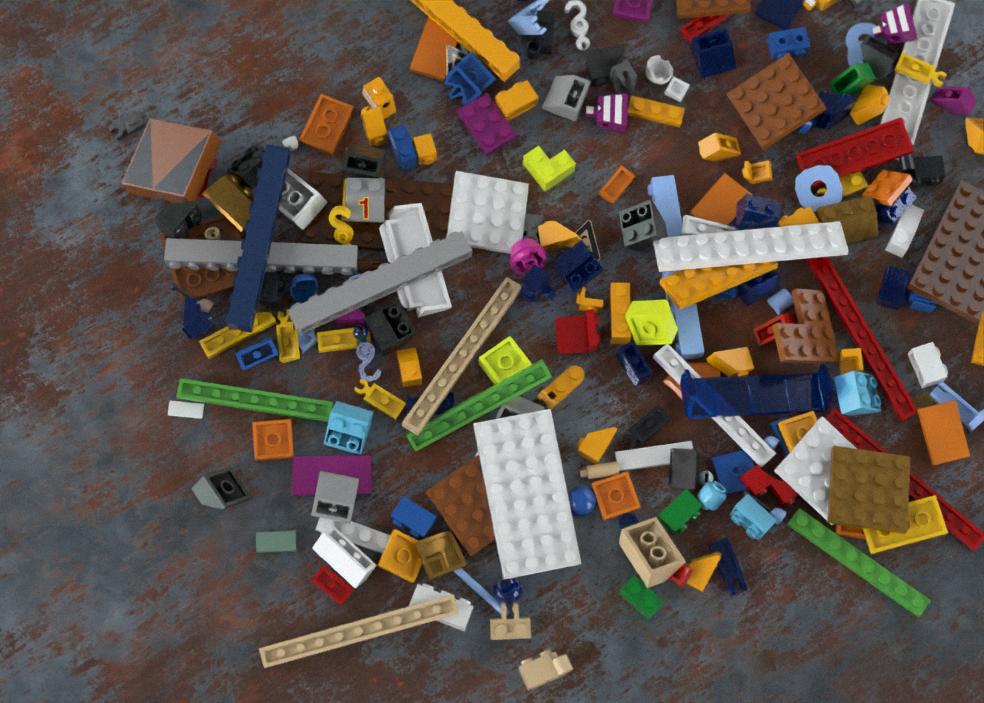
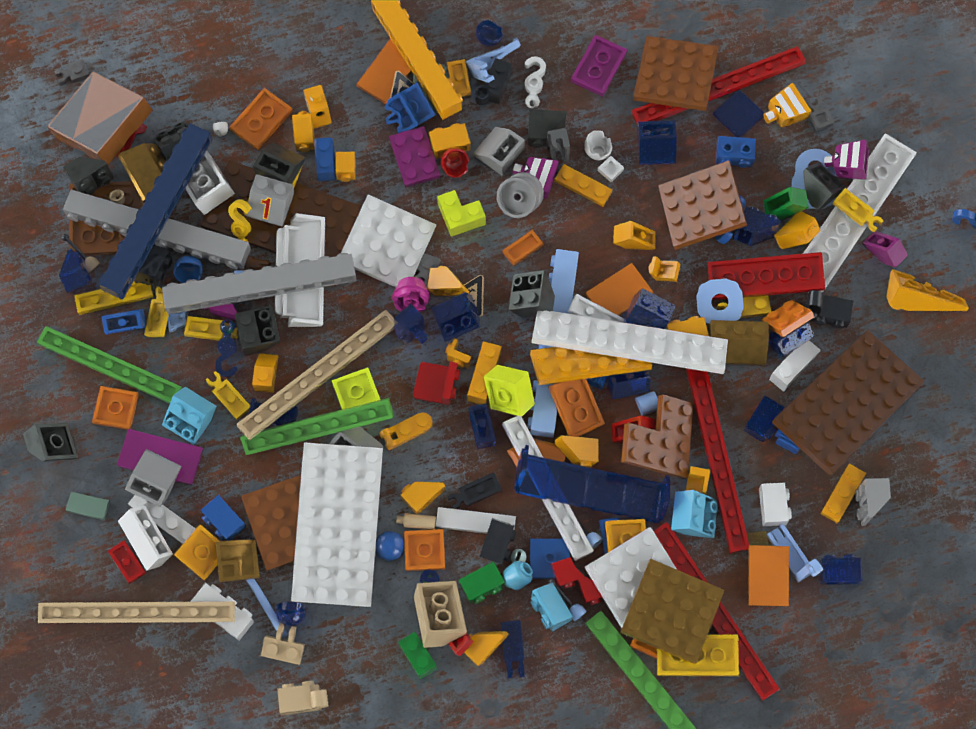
camera: 20 degrees right, 0 degrees up
white sticker [168,401,204,419] -> none
none -> red hair [441,147,469,178]
none -> light orange plate [447,59,471,97]
none -> light grey wheel [497,172,544,218]
none -> orange tile [548,379,605,437]

